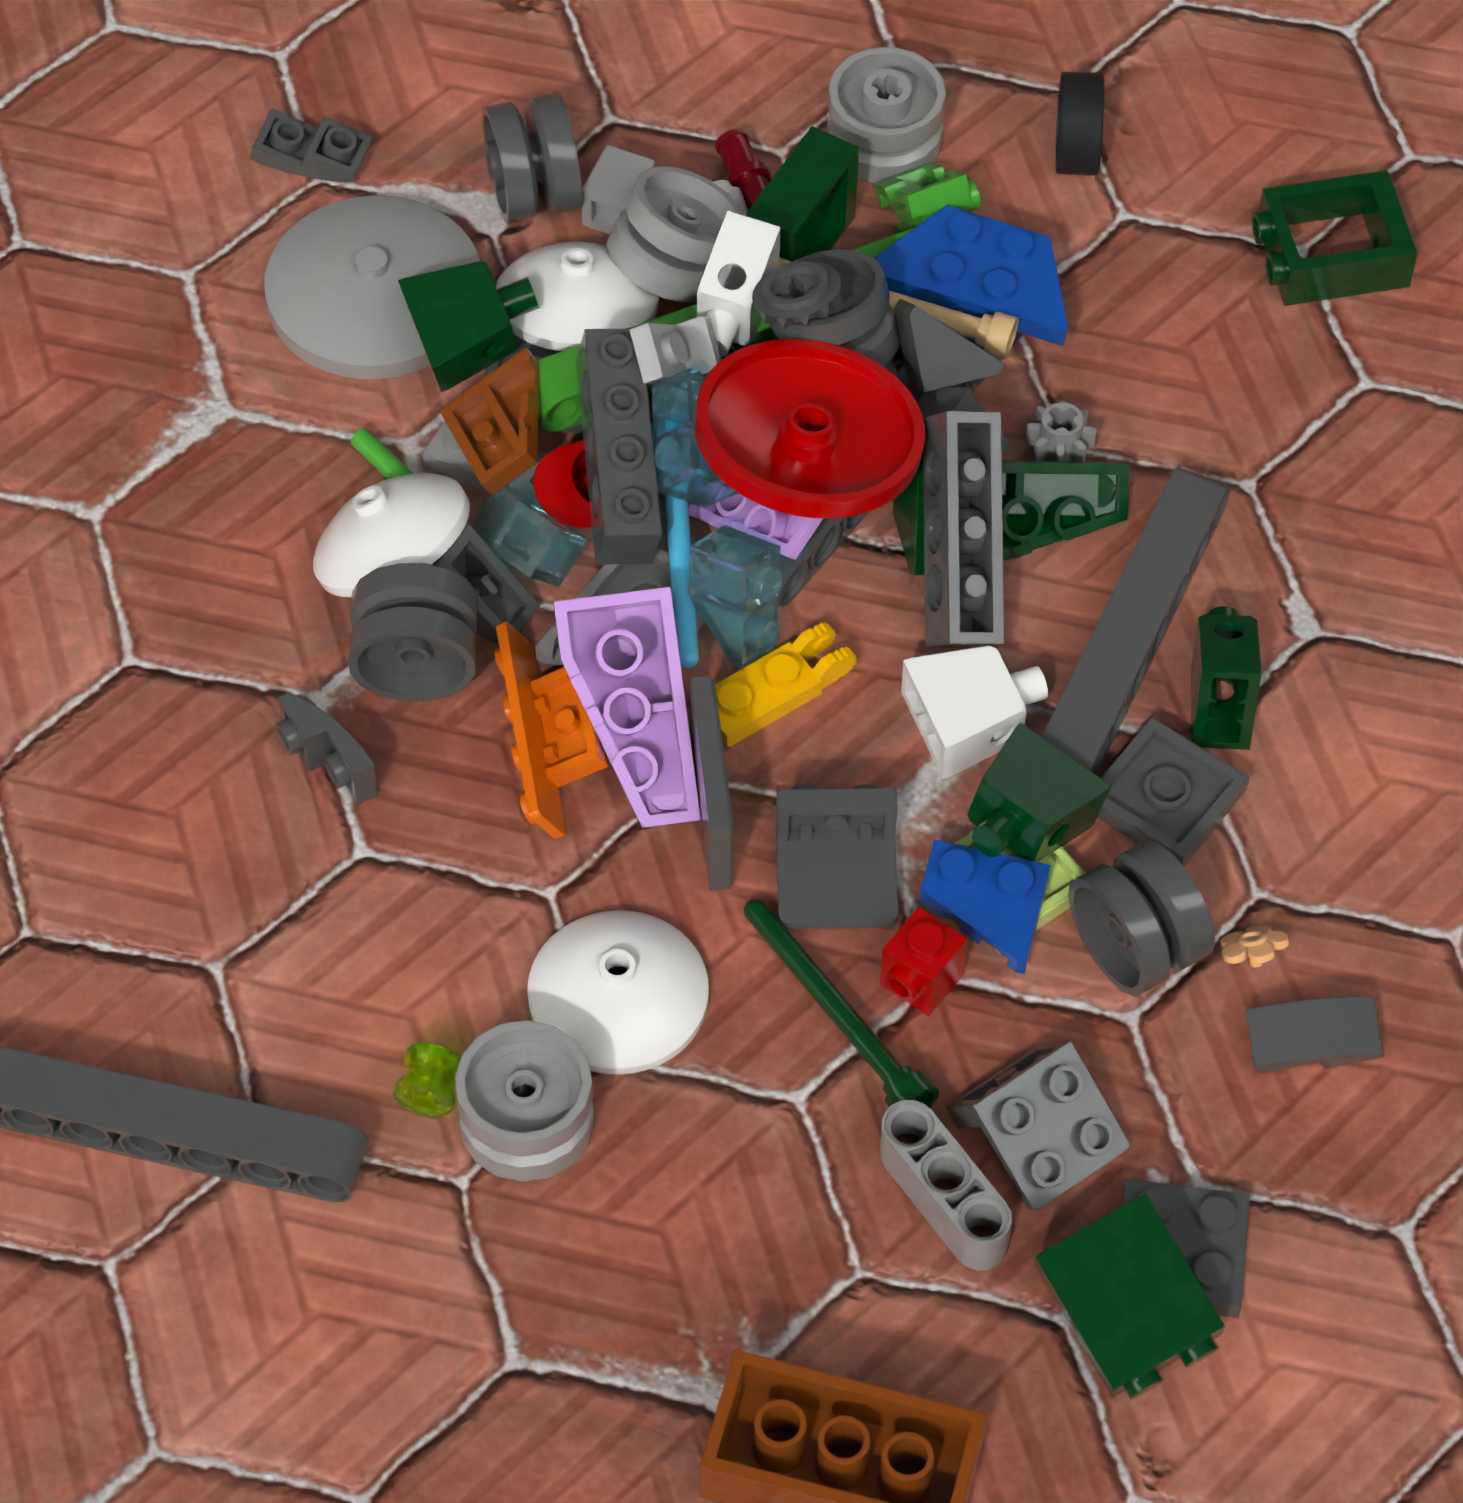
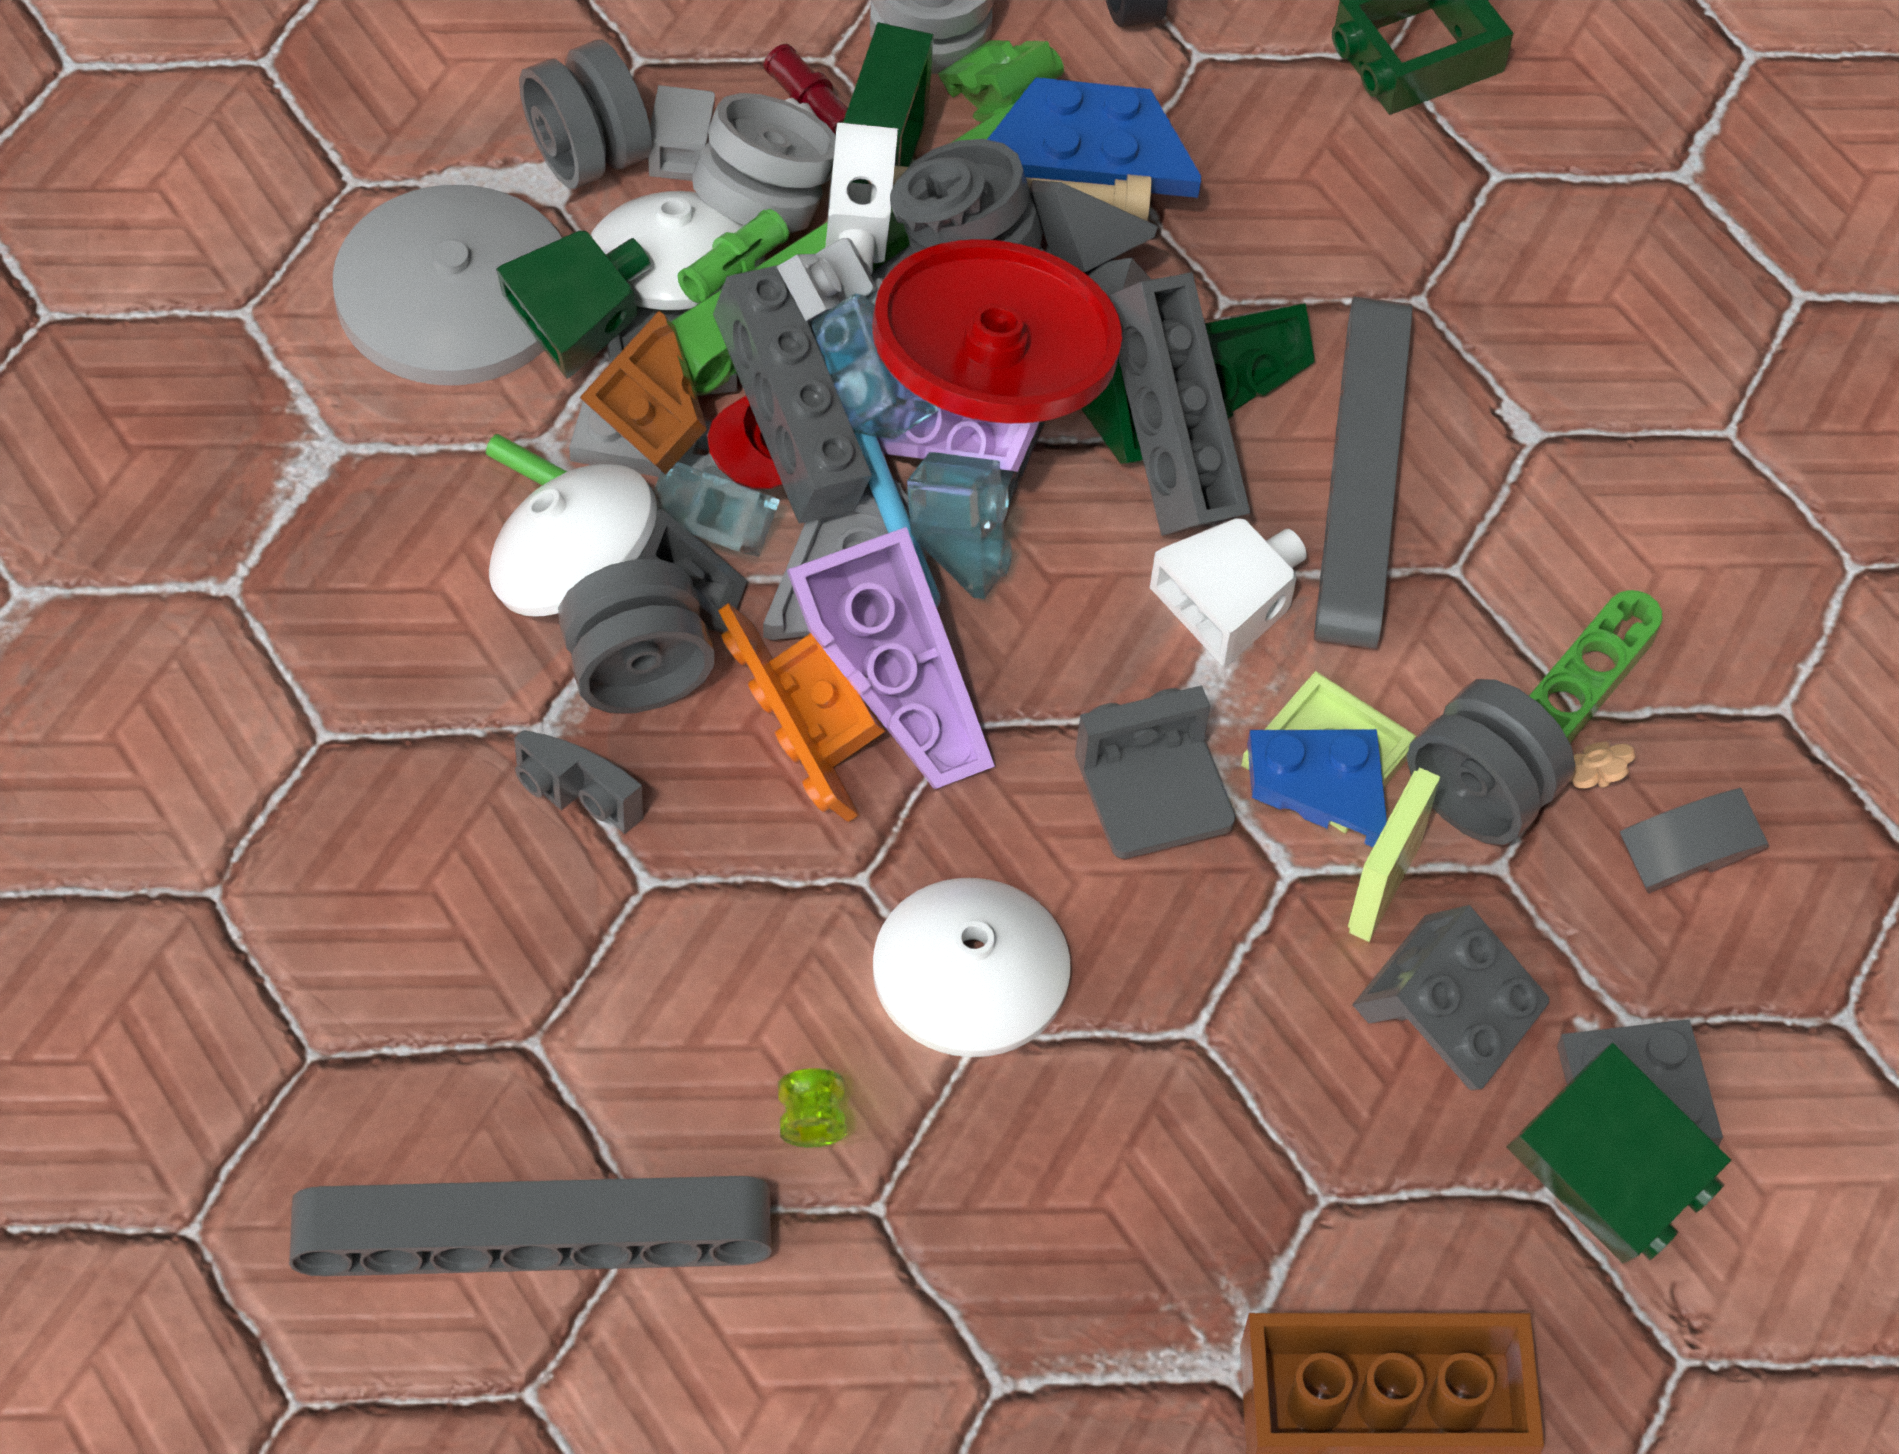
camera: 20 degrees left, 0 degrees up
dark grey slope [250,108,373,182] -> none
light grey wheel [455,1020,594,1182] -> none
dark grey tile [690,676,734,891] -> none
yellow hinge [715,622,858,747] -> none
dark green piece [744,899,939,1108] -> none
light grey beam [879,1100,1012,1270] -> none
red brick [880,907,968,1016] -> none
dark green torso [967,723,1111,862] -> none
light grey gear [1025,400,1096,462] -> none
dark grey plate [1098,718,1249,867] -> none
dark green torso [1191,606,1261,750] -> none
none -> bright green pin [677,209,789,303]
none -> yellowish green tile [1348,767,1440,942]
none -> bright green beam [1529,590,1662,743]

